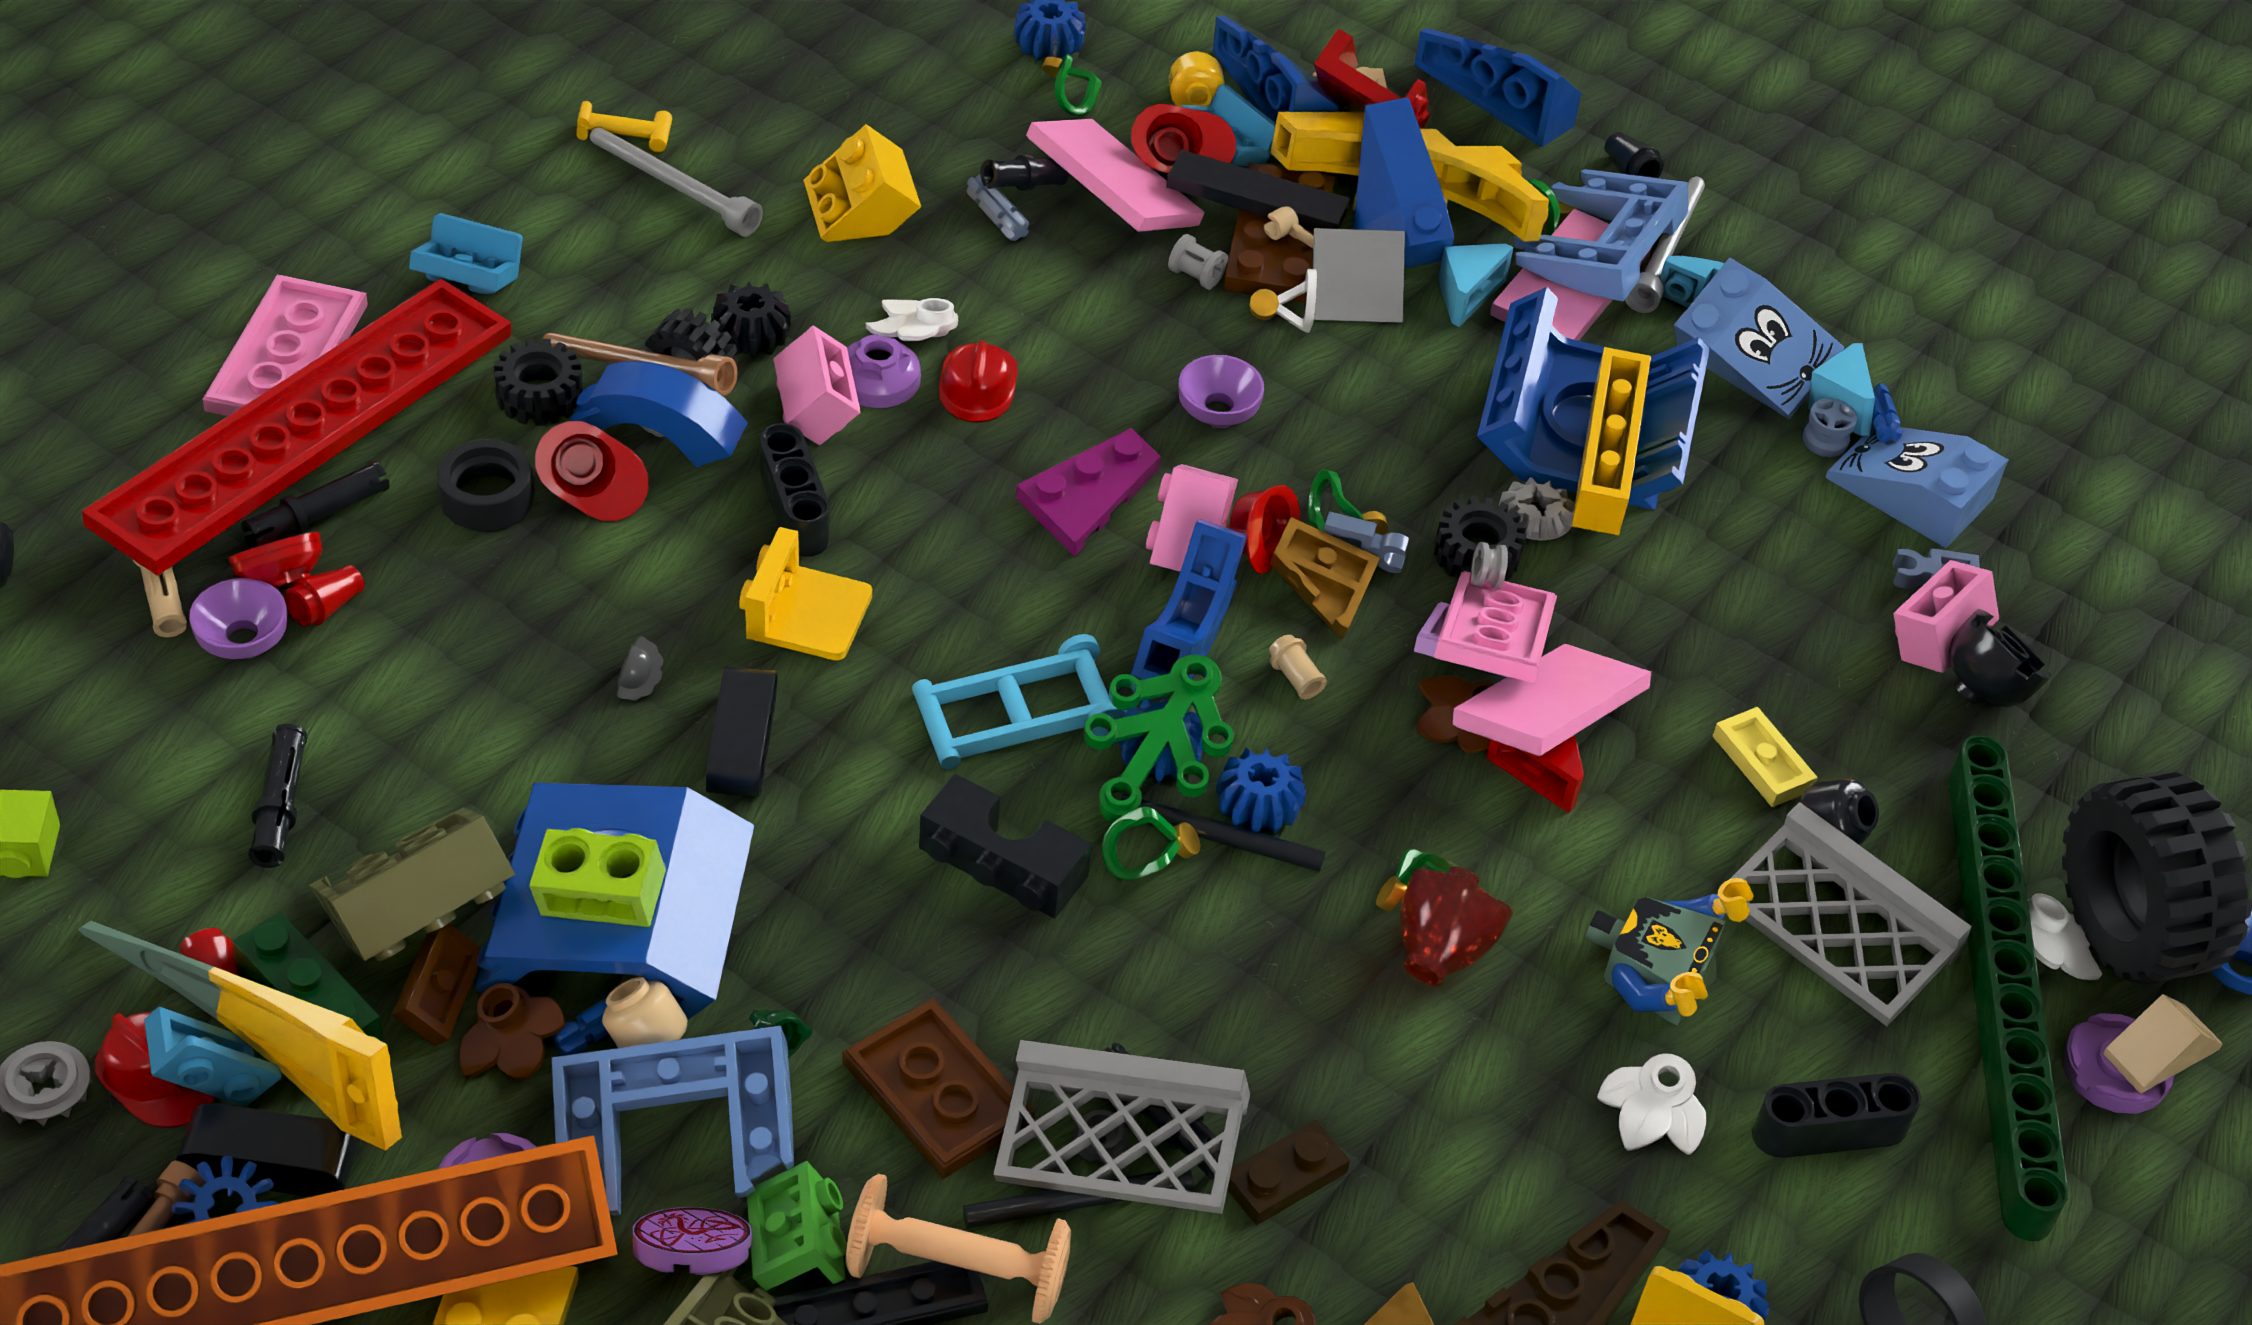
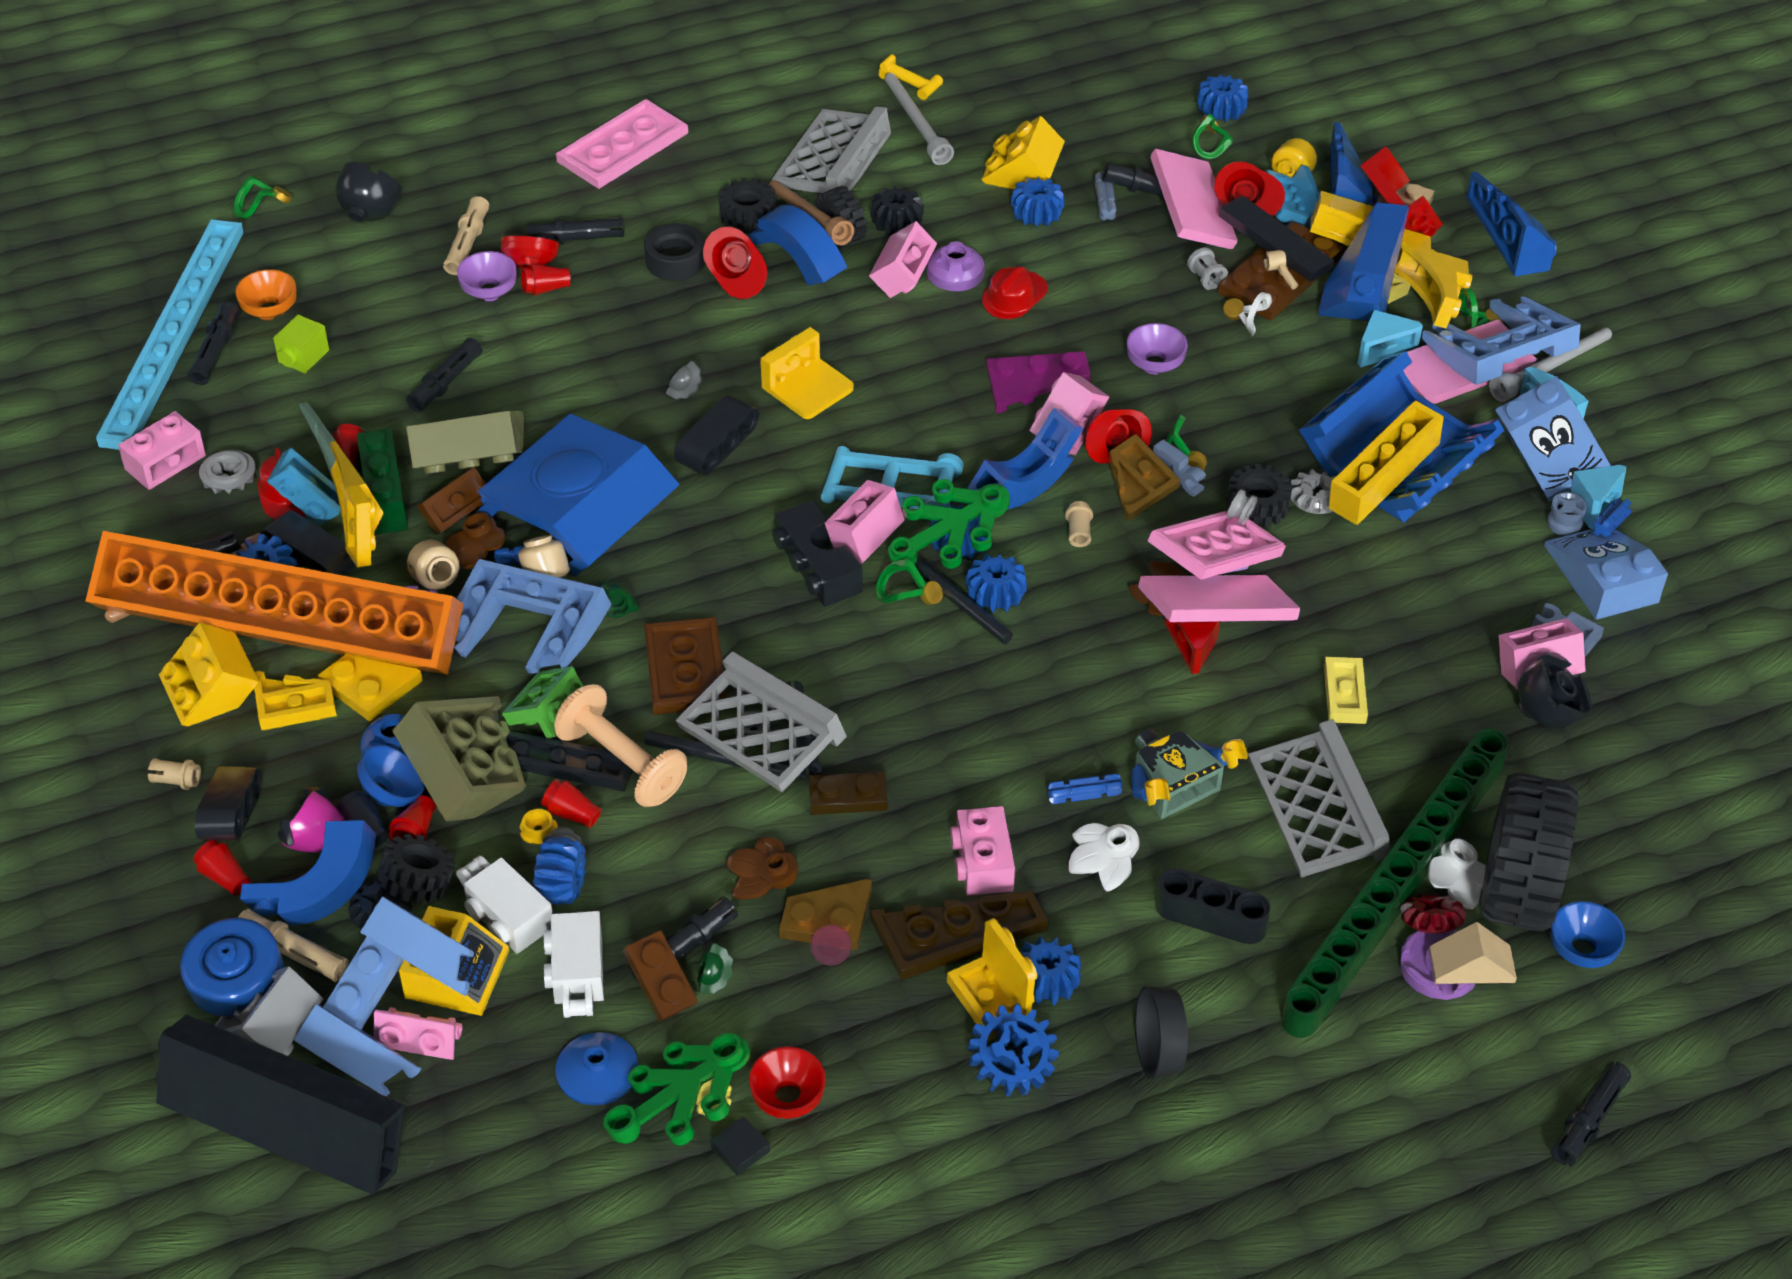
camera: 35 degrees right, 0 degrees up
red plate [82,279,511,576] -> none
dark azure bracket [409,213,523,294] -> none
lime brick [529,828,666,927] -> none
medium lavender tile [632,1207,752,1275] -> none
black beam [760,423,829,557] -> none
white plate [866,298,958,341] -> none
light grey piece [1313,228,1405,323] -> none
green piece [1376,849,1474,912] -> none
clear red piece [1400,866,1513,986] -> none
black cone [1604,132,1664,178] -> none
black head [1800,778,1879,845] -> none
none -> tan head [407,539,460,591]
none -> light grey fence [772,107,891,193]
none -> bright pink brick [825,480,905,563]
none -> bright pink brick [950,806,1015,896]
none -> blue gear [1011,177,1065,227]
none -> blue axle [1047,773,1122,804]
none -> dark red gear [1401,893,1466,934]

